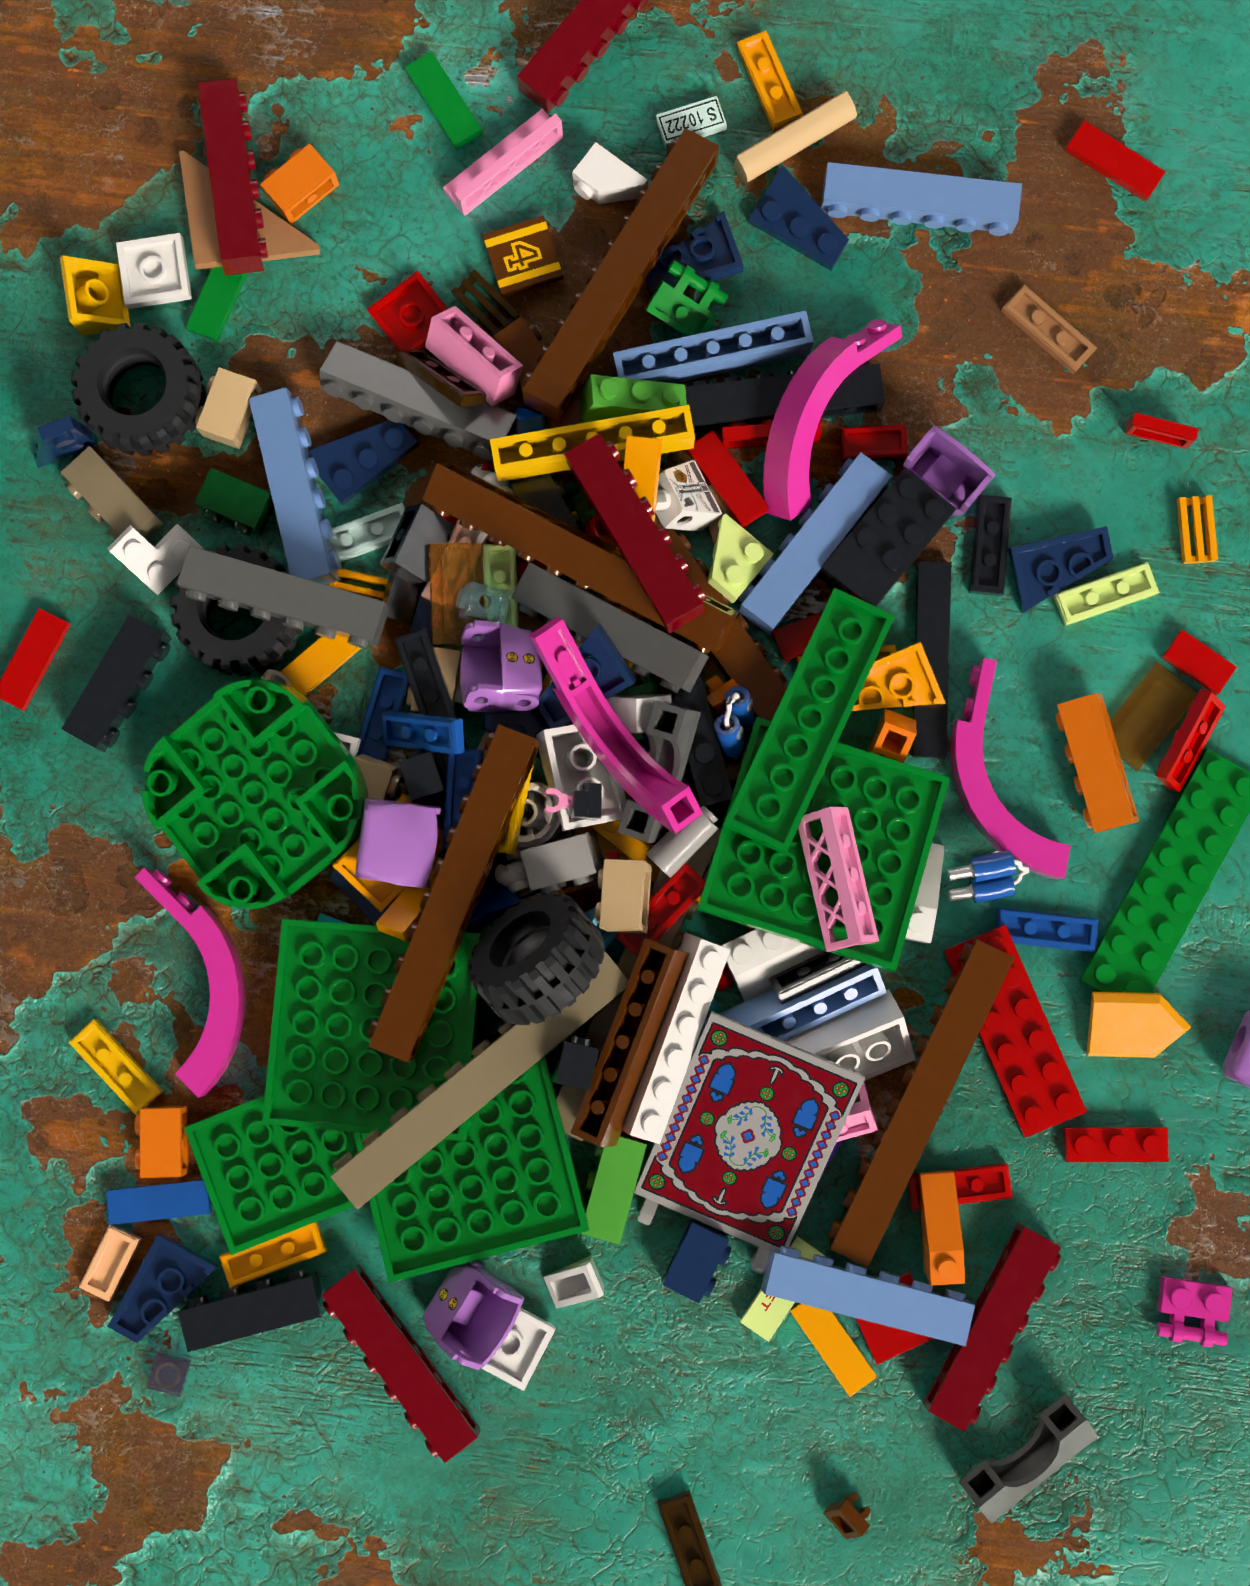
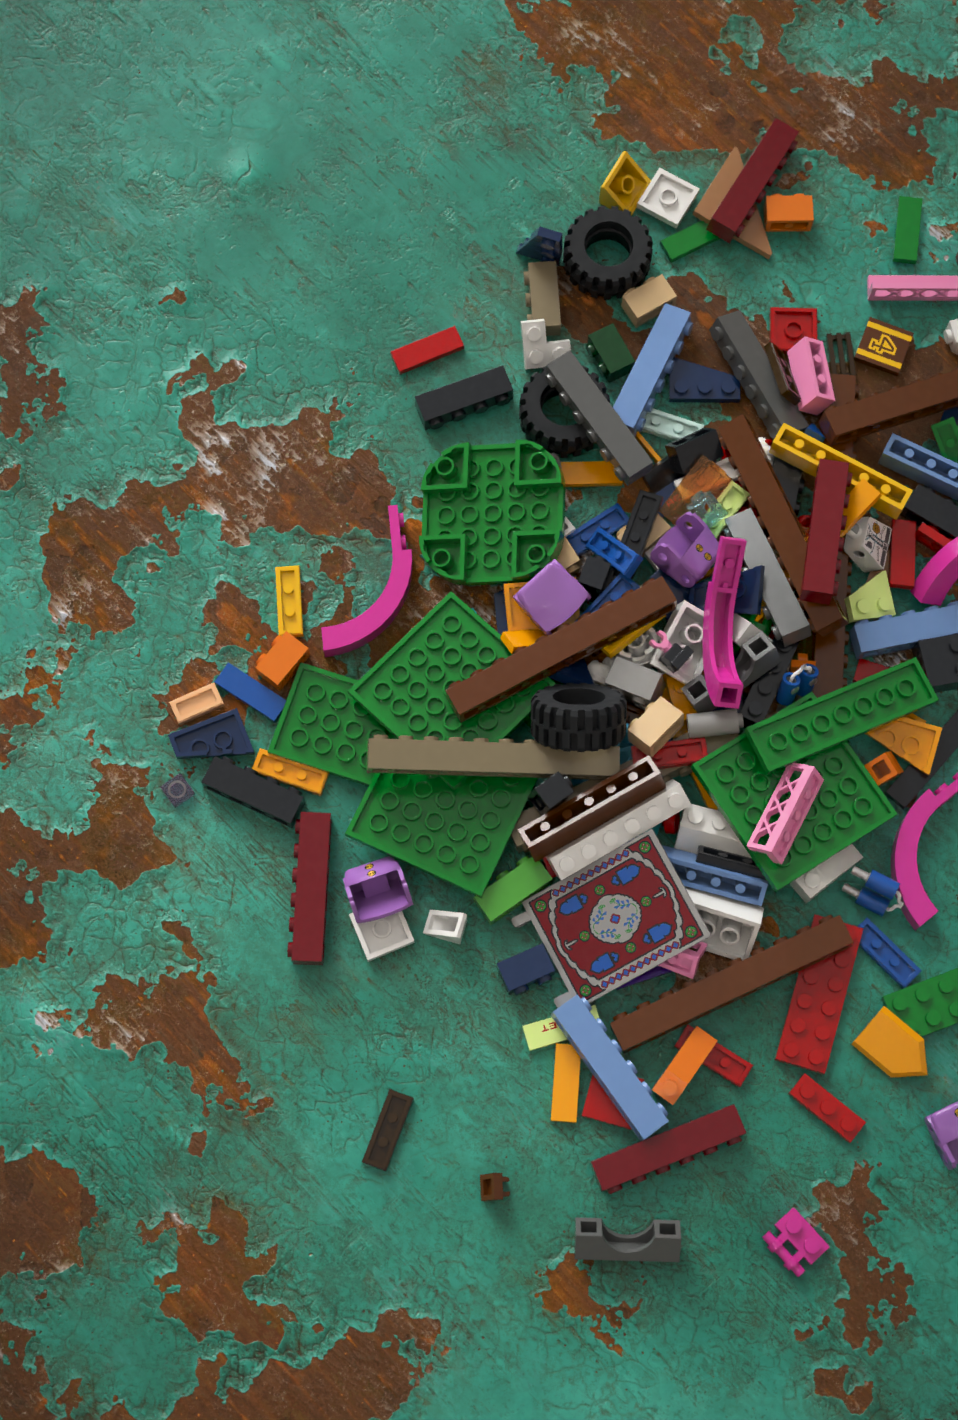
camera: 35 degrees right, 10 degrees down
bright green brick [579,374,687,423] -> none

